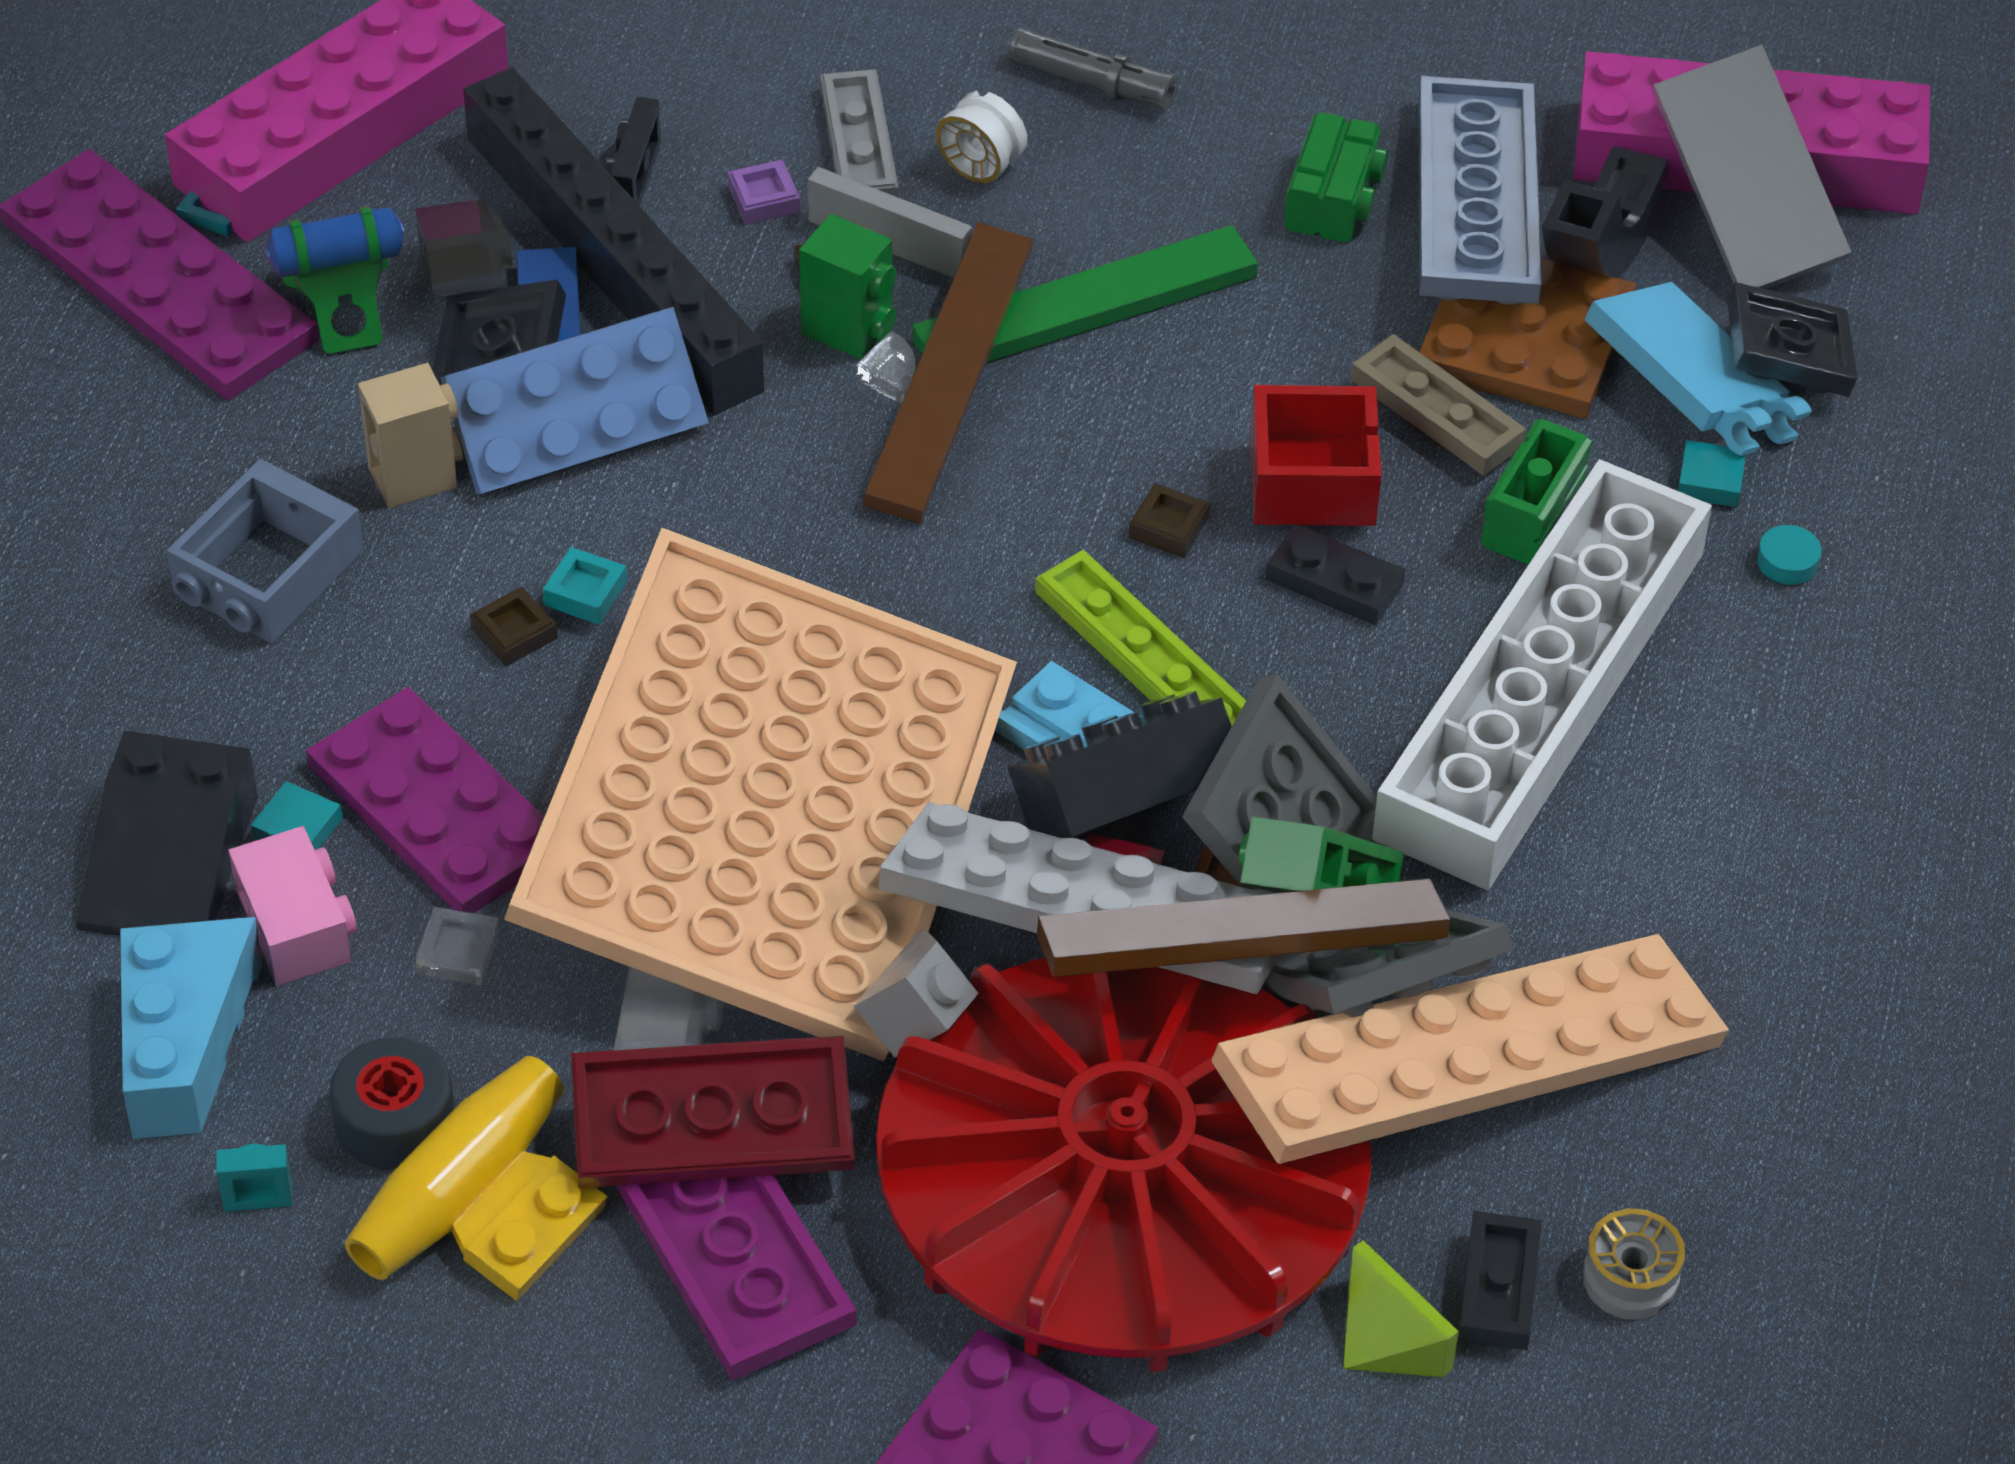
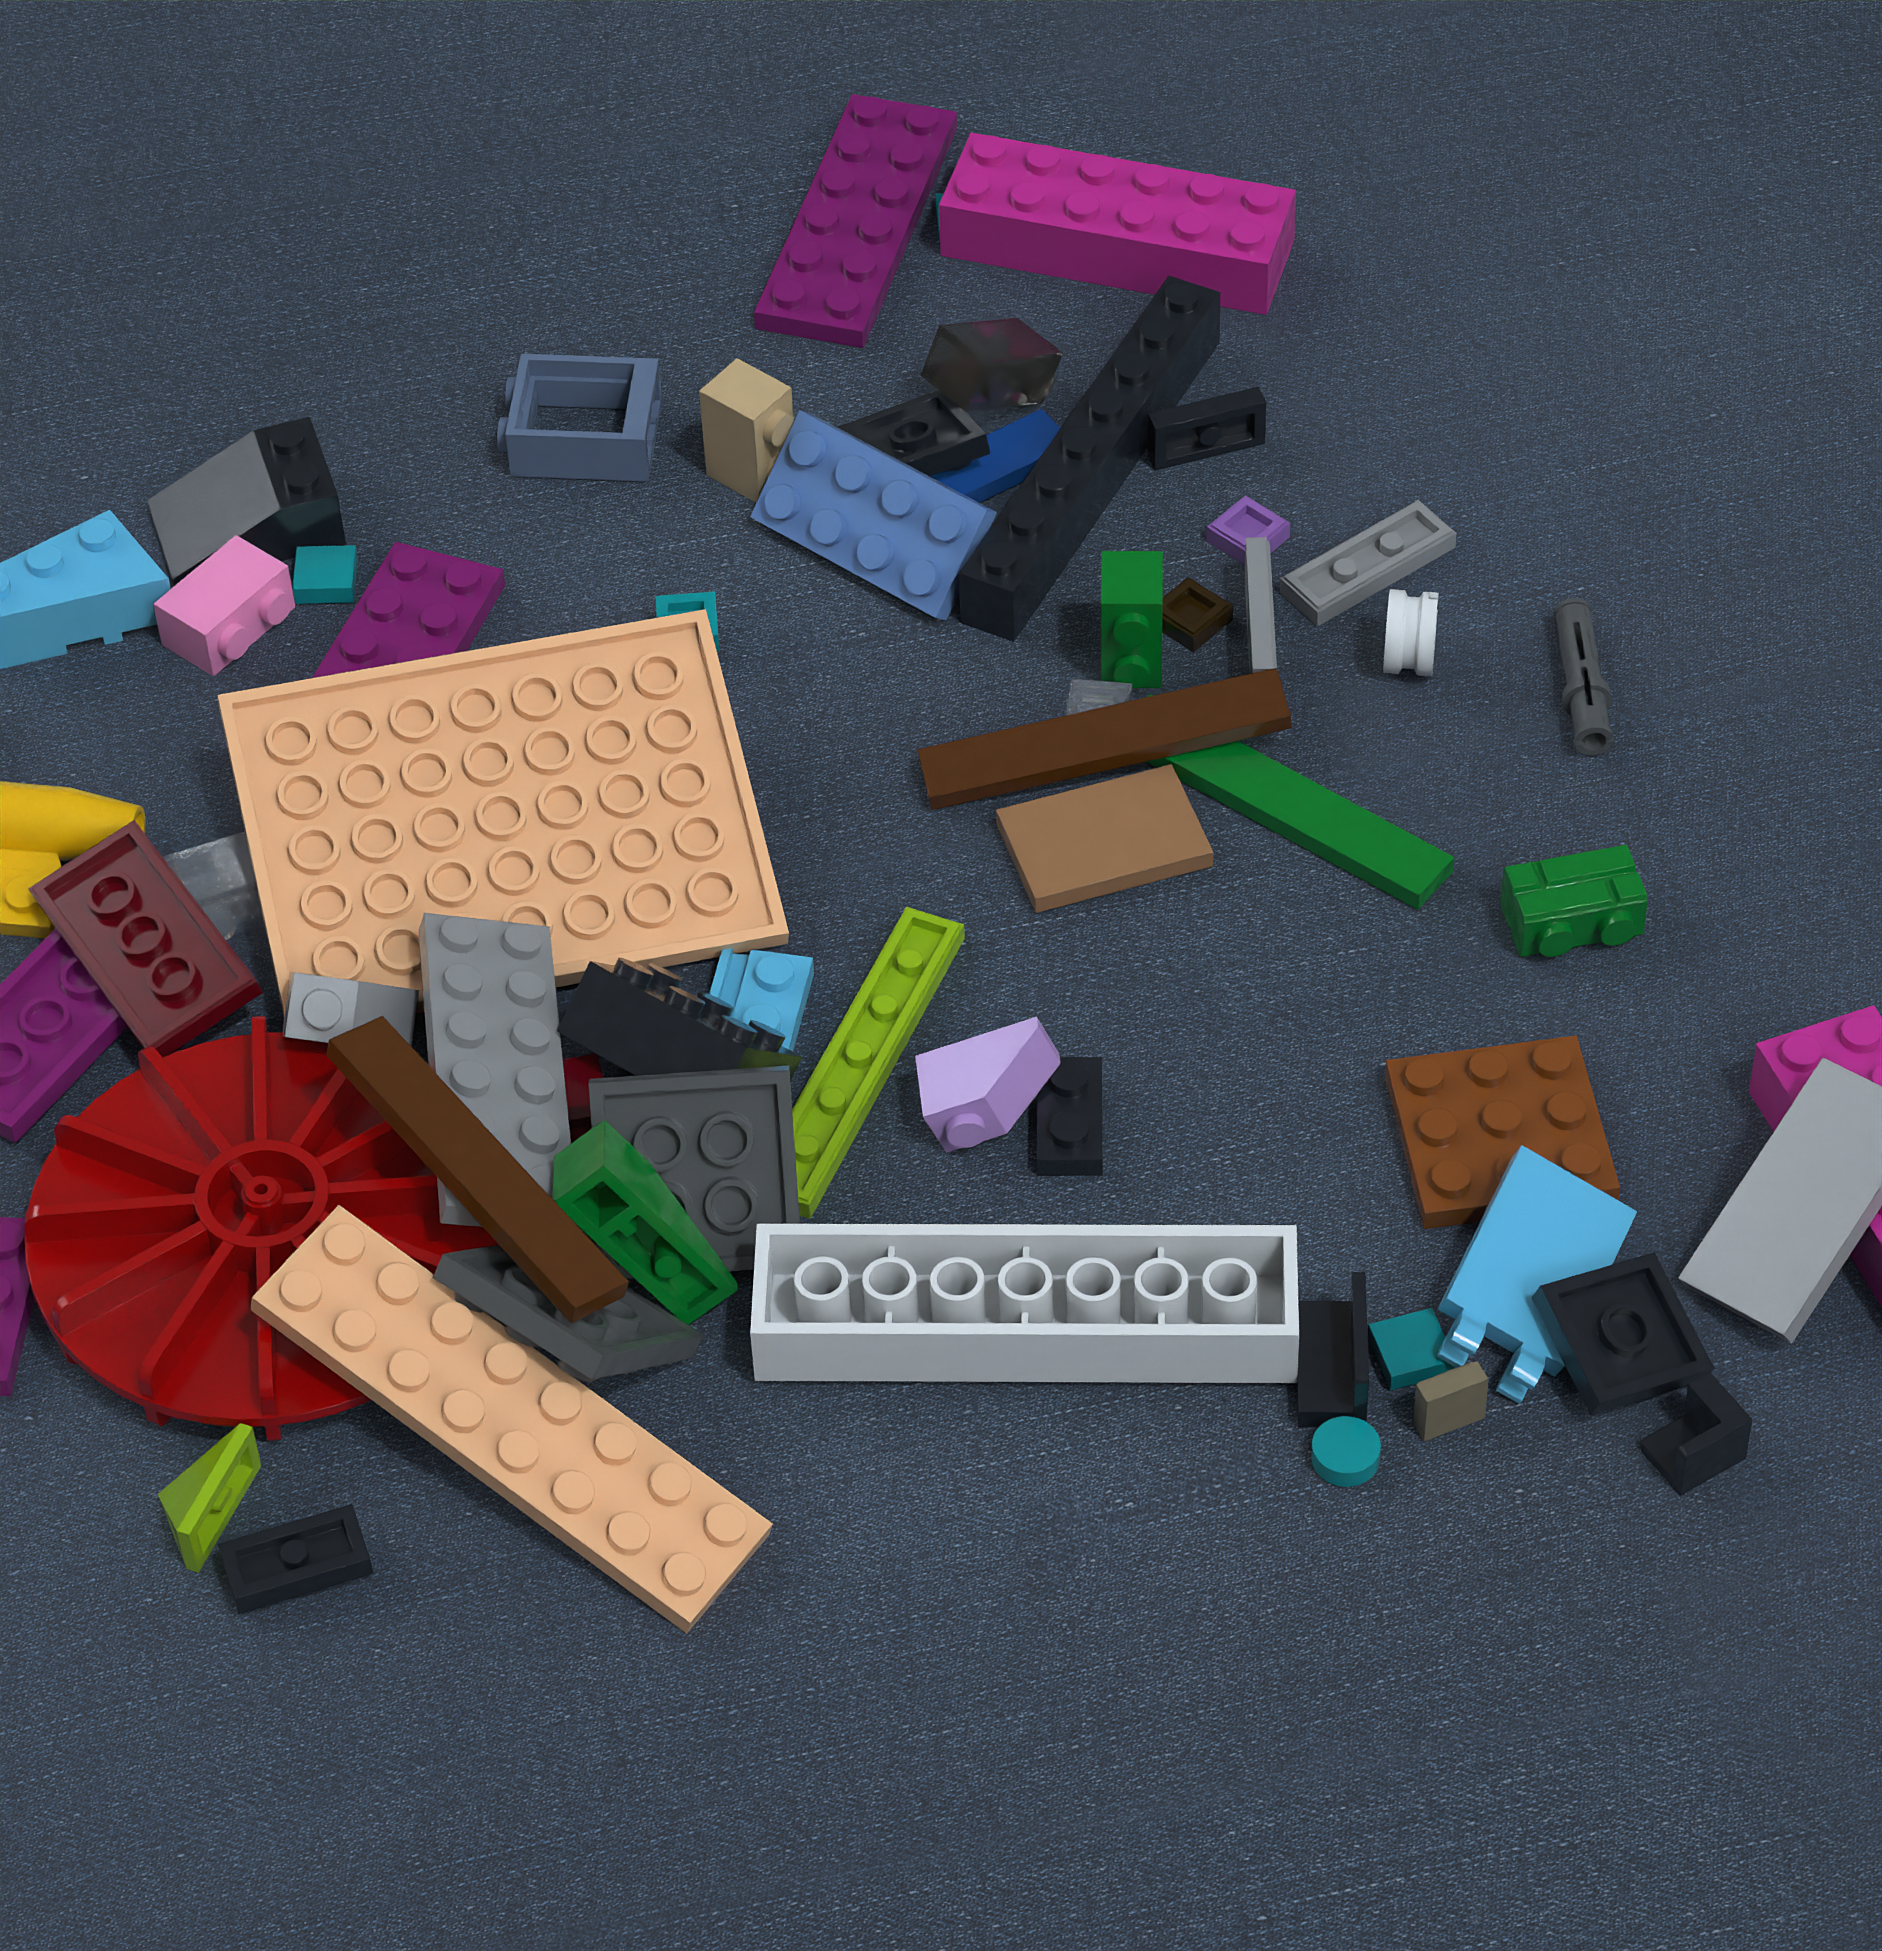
camera: 65 degrees right, 0 degrees up
piece [266,206,404,354] -> none
black wheel [330,1037,455,1170] -> none
dark brown tile [470,587,558,667] -> none
dark brown tile [1129,483,1210,558] -> none
red piece [1250,385,1382,526] -> none
dark tan plate [1351,334,1526,476] -> none
sand blue plate [1418,76,1541,305] -> none
green brick [1480,419,1592,565] -> none
black arch [1542,146,1669,278] -> none
light grey wheel [1583,1208,1685,1320] -> none
none -> lavender slope [915,1017,1061,1153]
none -> medium nougat tile [996,764,1214,913]
none -> black panel [1297,1272,1369,1428]
none -> dark tan tile [1413,1361,1489,1441]
none -> black panel [1641,1372,1753,1496]

